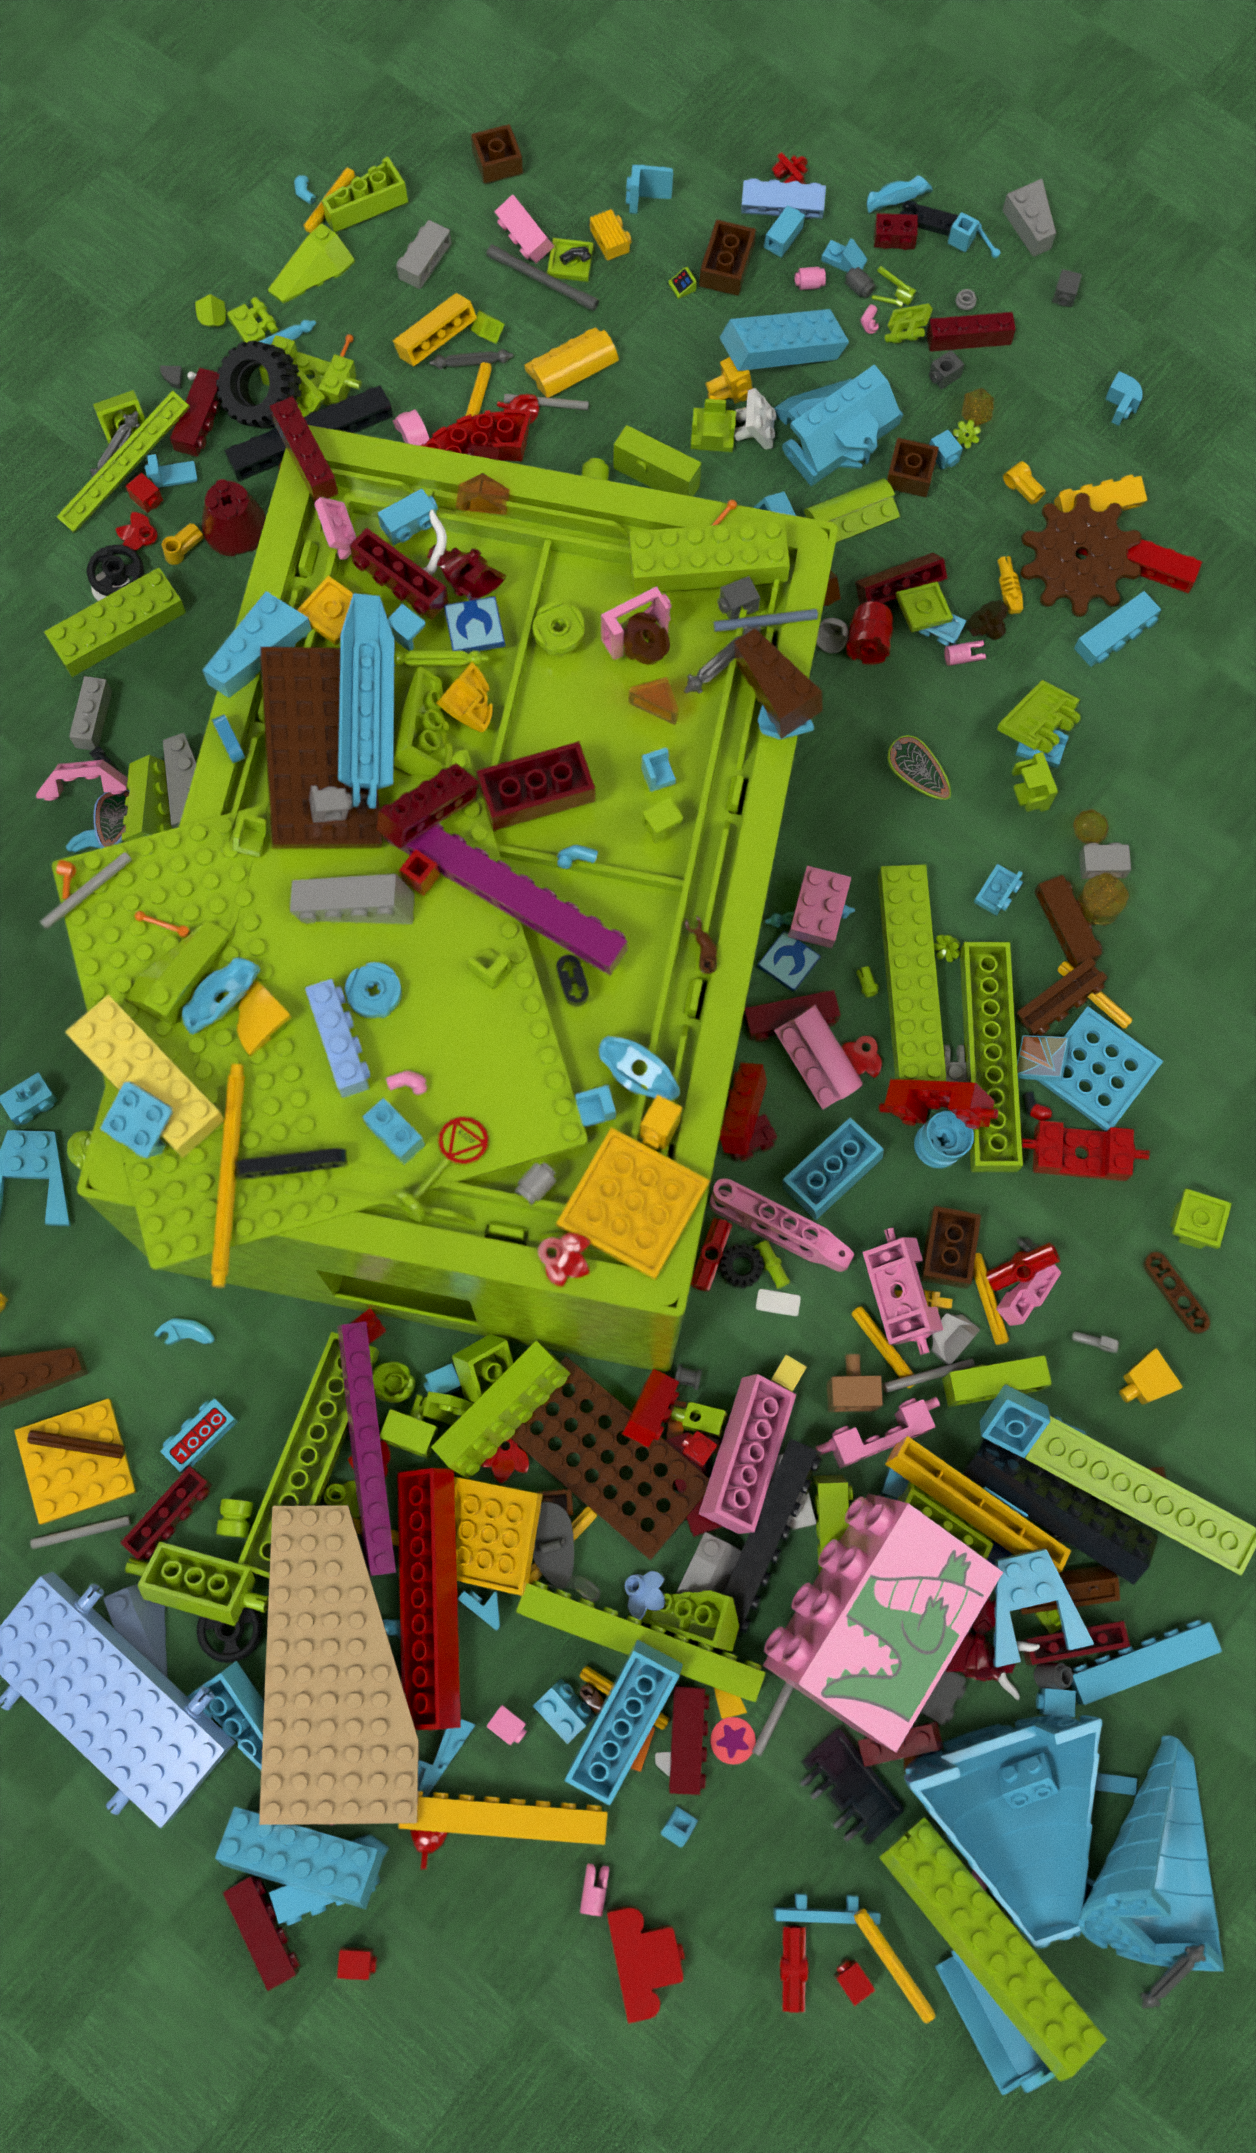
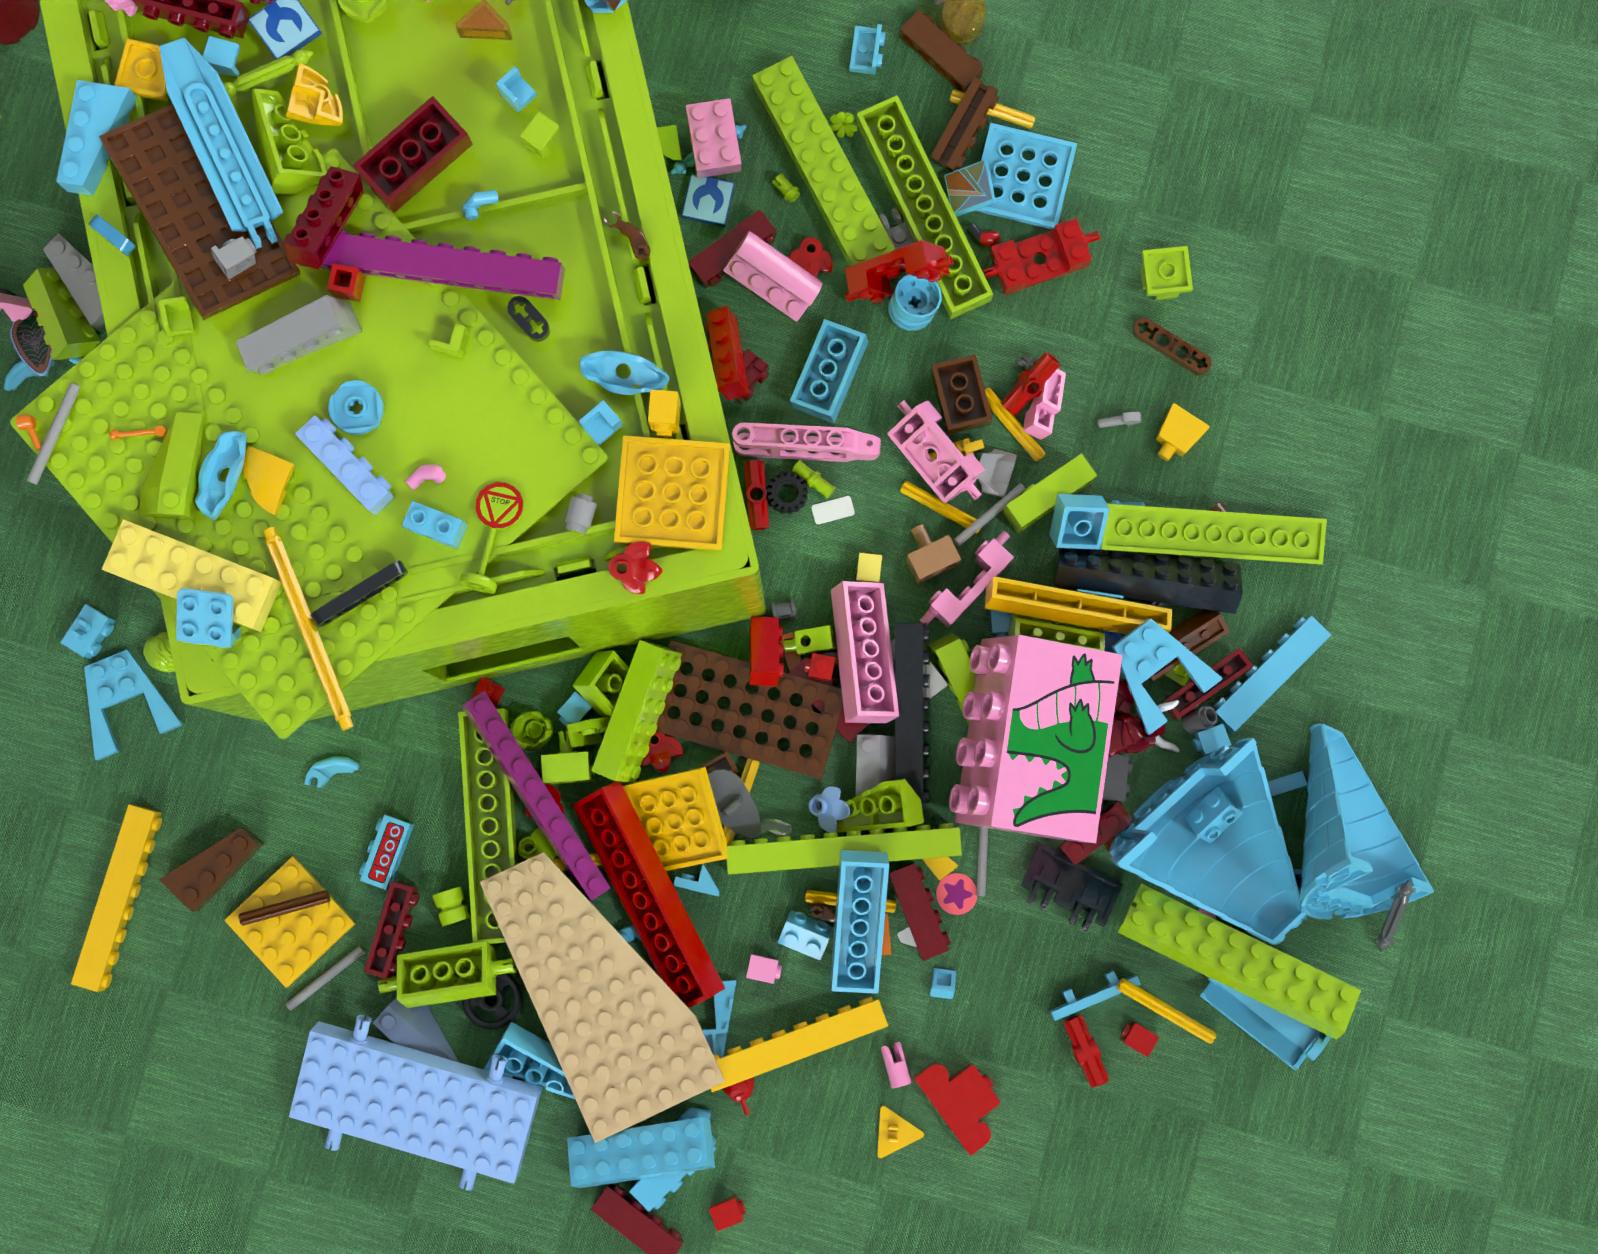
camera: 20 degrees left, 10 degrees up
none -> lime brick [657,125,682,161]
none -> yellow piece [877,1106,924,1158]

